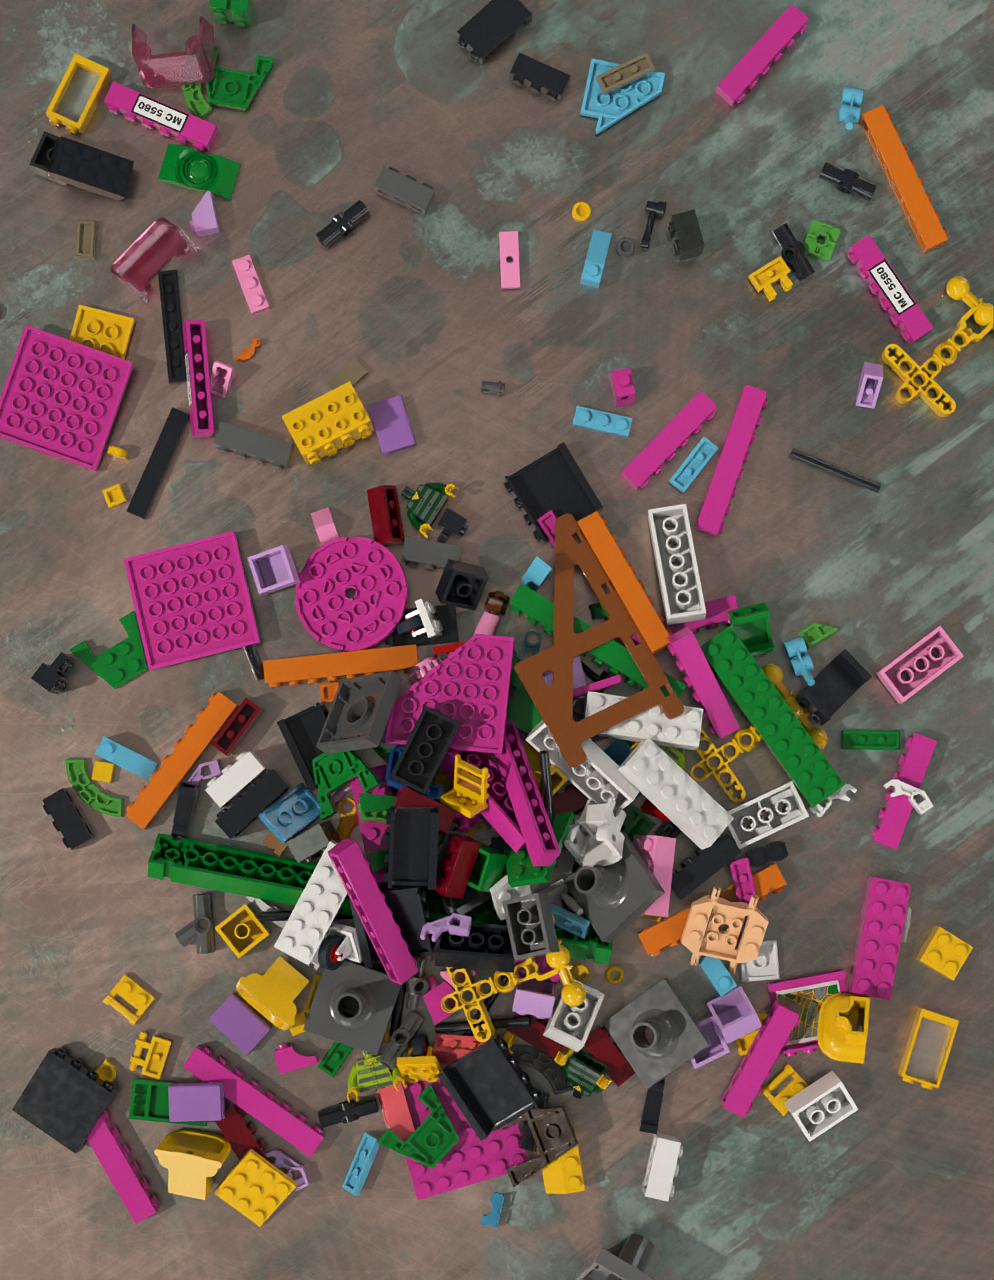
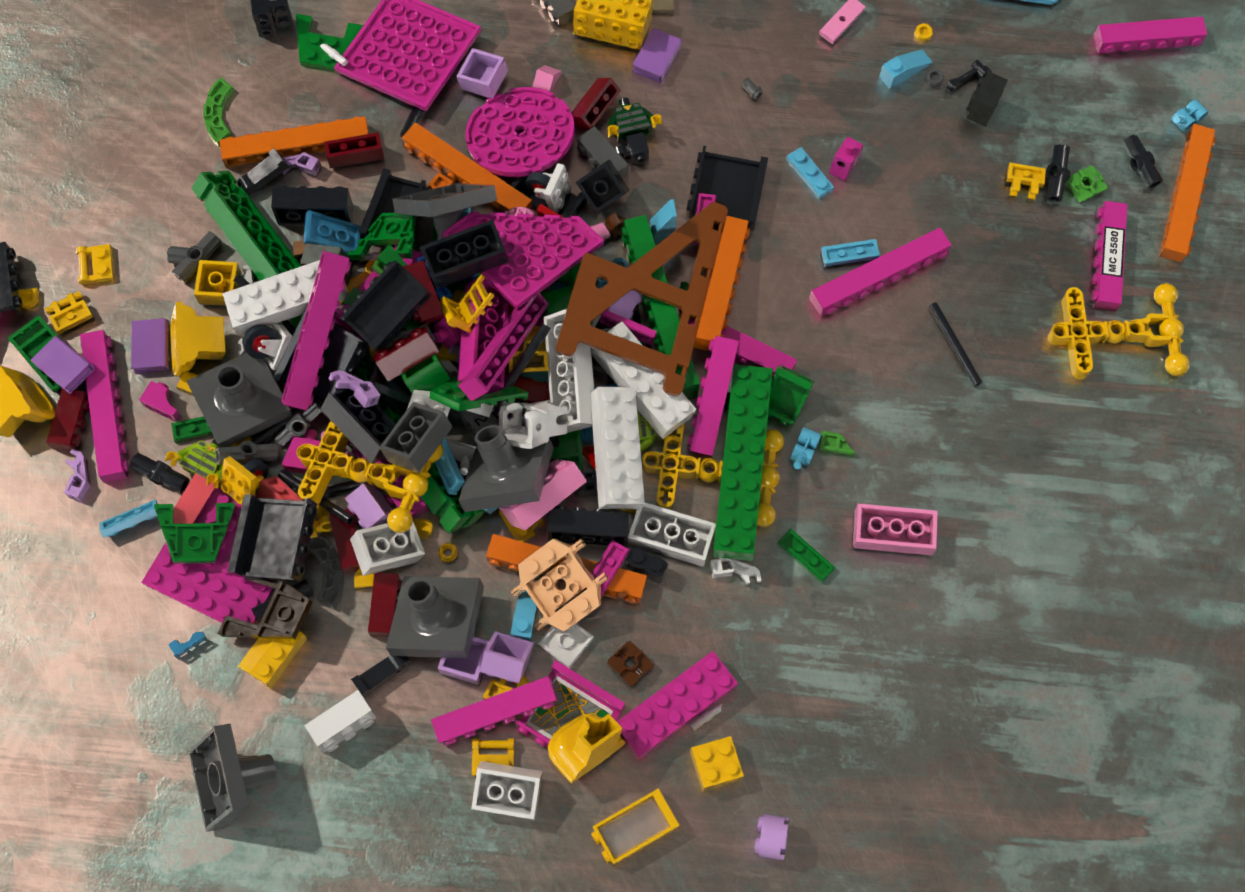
camera: 40 degrees right, 15 degrees down
black brick [43,788,95,850] -> none
yellow tile [91,761,115,783] -> none
medium azure slope [95,736,158,781] -> none
white brick [205,751,268,808] -> none
yellow plate [214,1149,297,1227] -> none
torso [554,1050,612,1099] -> none
dark pink brick [620,391,717,490] -> none
white brick [648,504,706,625] -> none
black panel [795,649,872,726] -> none
lavender slope [856,362,883,409] -> none
dark pink brick [871,733,937,850] -> none
white piece [883,779,933,814] -> none
none -> white piece [320,44,348,66]
none -> reddish brown piece [607,640,654,687]

